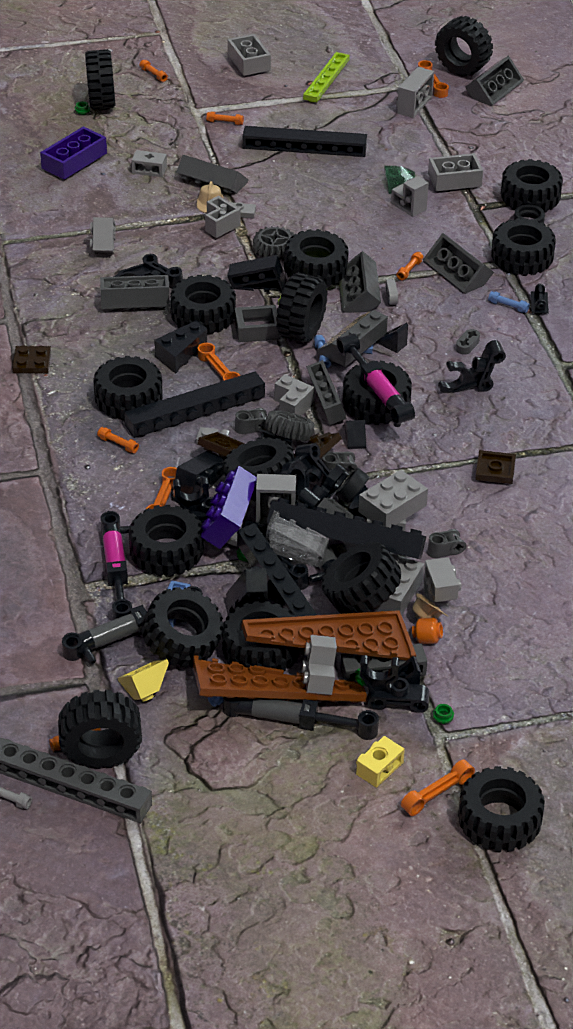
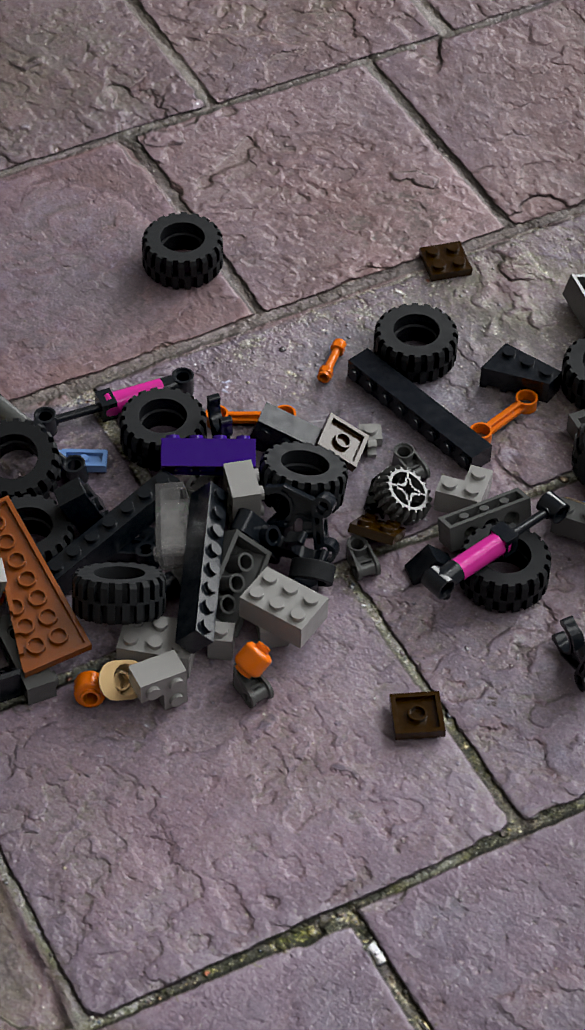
camera: 75 degrees right, 5 degrees up
none -> orange head [234,641,272,679]

